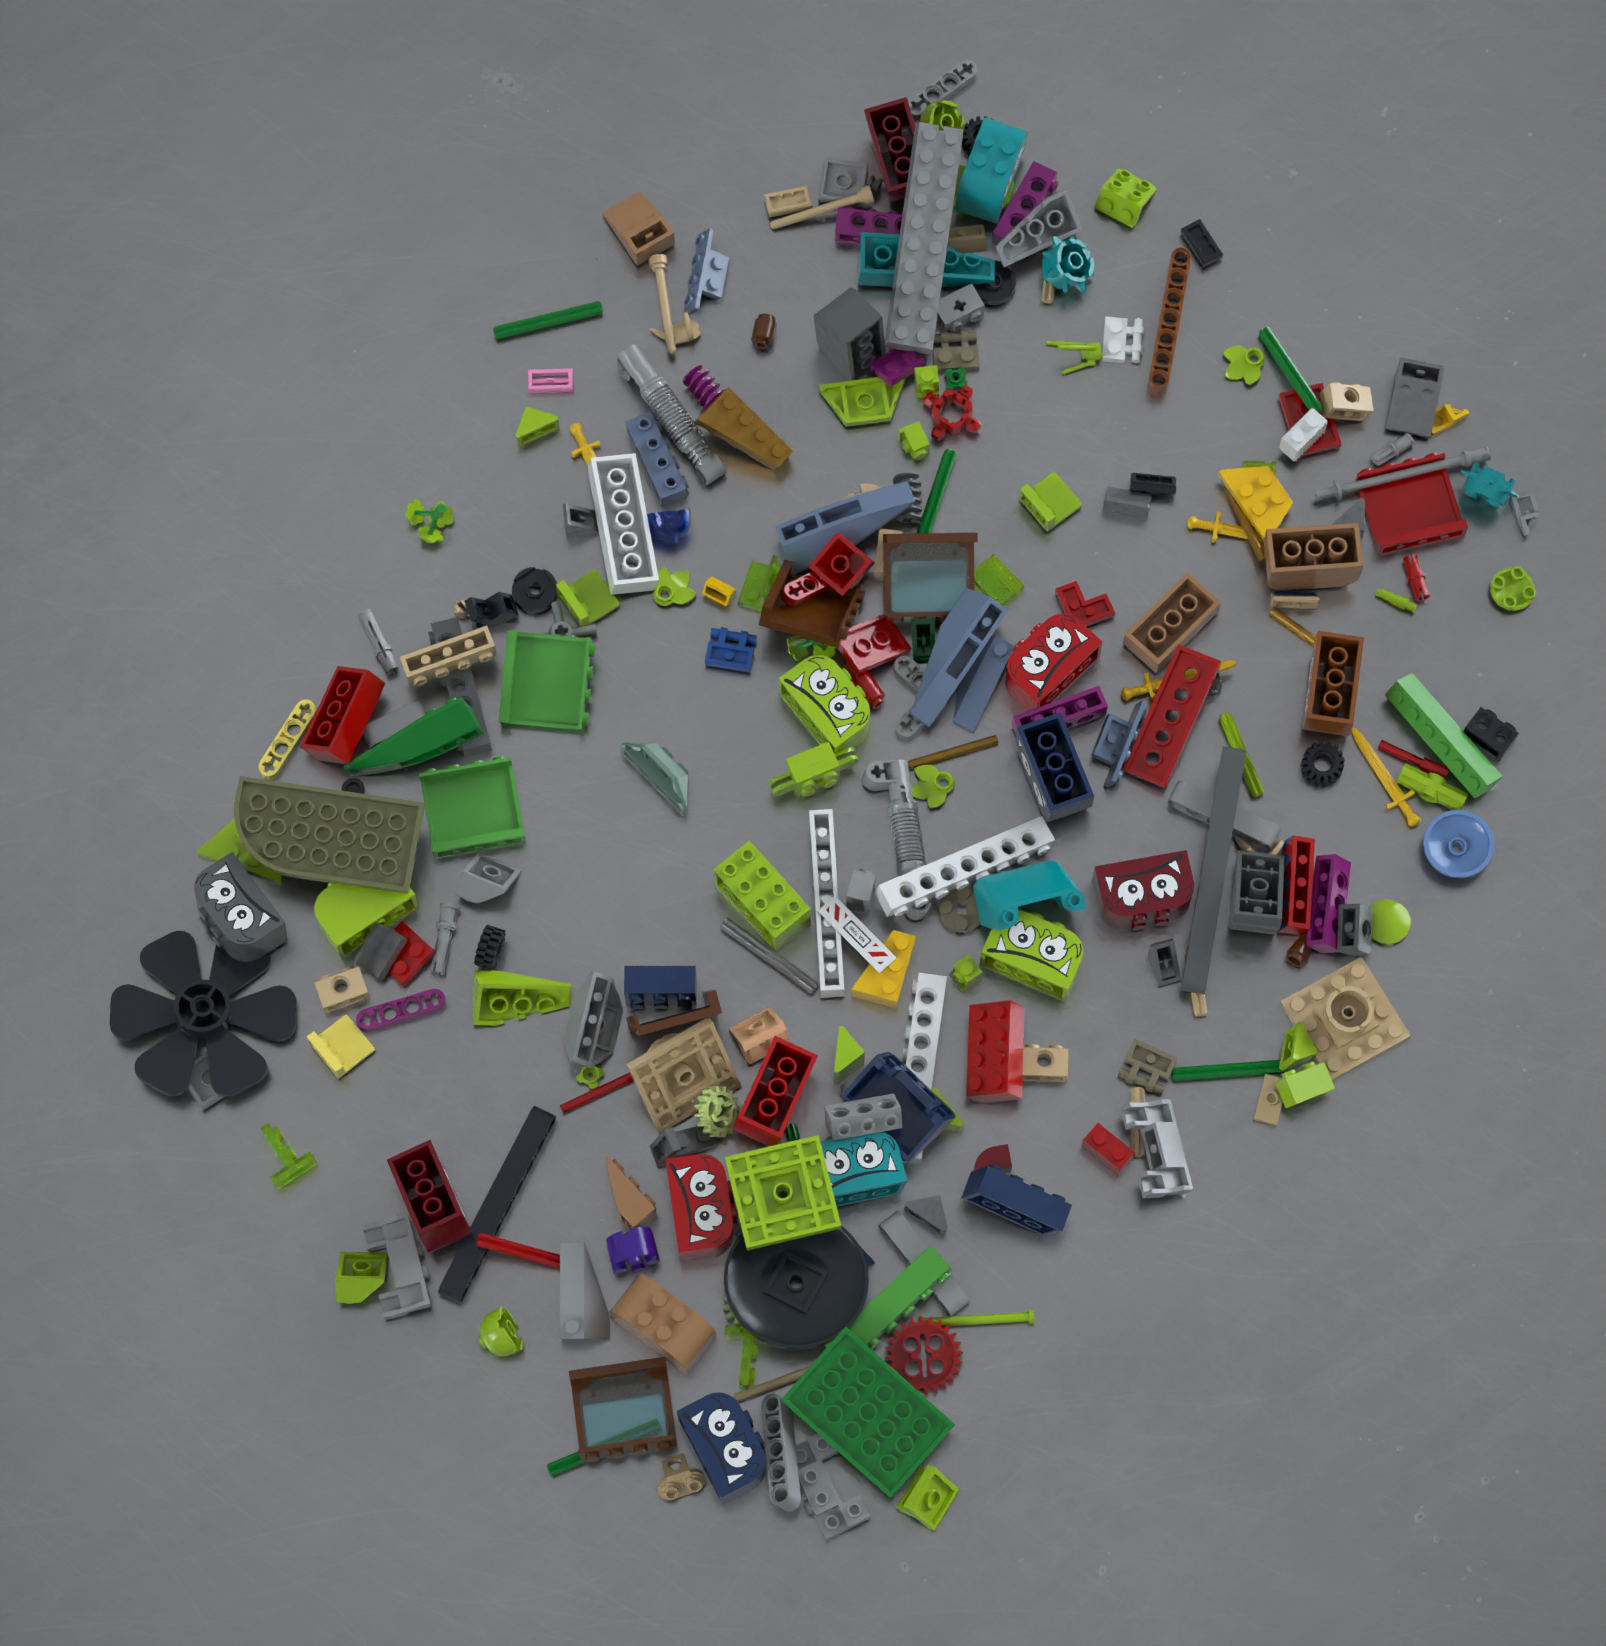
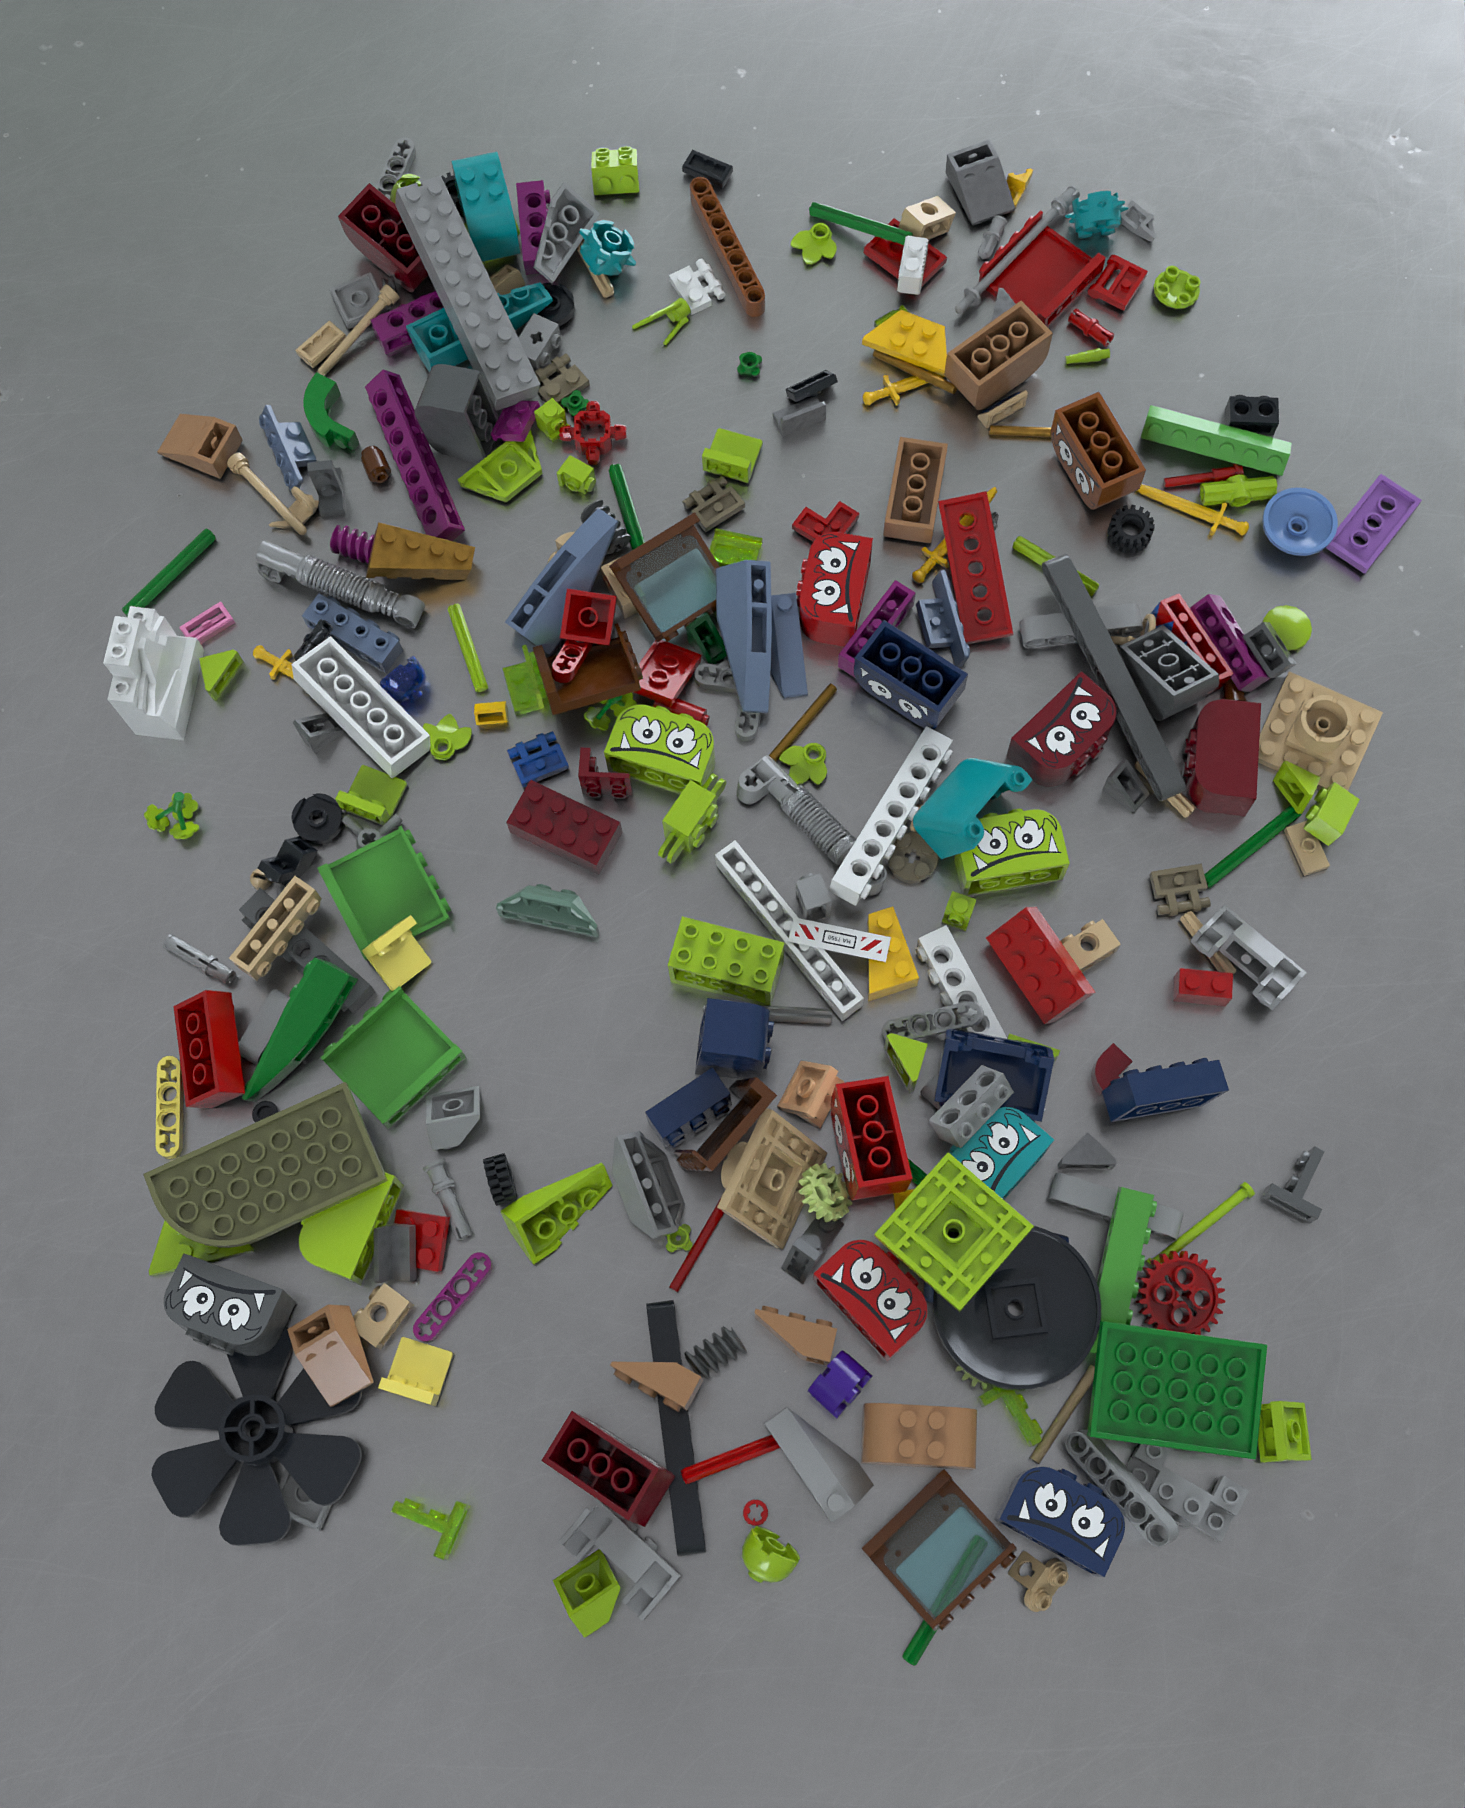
camera: 30 degrees left, 0 degrees up
none -> white panel [103,606,205,740]
none -> medium nougat slope [287,1305,374,1407]
none -> black pin [294,619,333,661]
none -> green arch [303,372,359,451]
none -> dark grey bracket [307,460,345,517]
none -> light yellow bracket [361,915,431,991]
none -> magenta brick [365,369,465,541]
none -> lime axle [448,604,488,692]
none -> dark red brick [506,779,623,875]
none -> dark red bracket [578,747,633,799]
none -> medium nougat slope [610,1361,703,1412]
none -> dark tan plate [682,476,745,533]
none -> dark grey piece [684,1326,747,1379]
none -> dark blue brick [695,998,774,1079]
none -> green plate [737,352,762,376]
none -> red bush [743,1500,768,1526]
none -> light grey beam [882,1001,984,1040]
none -> red plate [1087,255,1148,311]
none -> dark red brick [1182,699,1261,816]
none -> dark grey bracket [1262,1146,1325,1223]
none -> medium lavender plate [1326,474,1422,574]

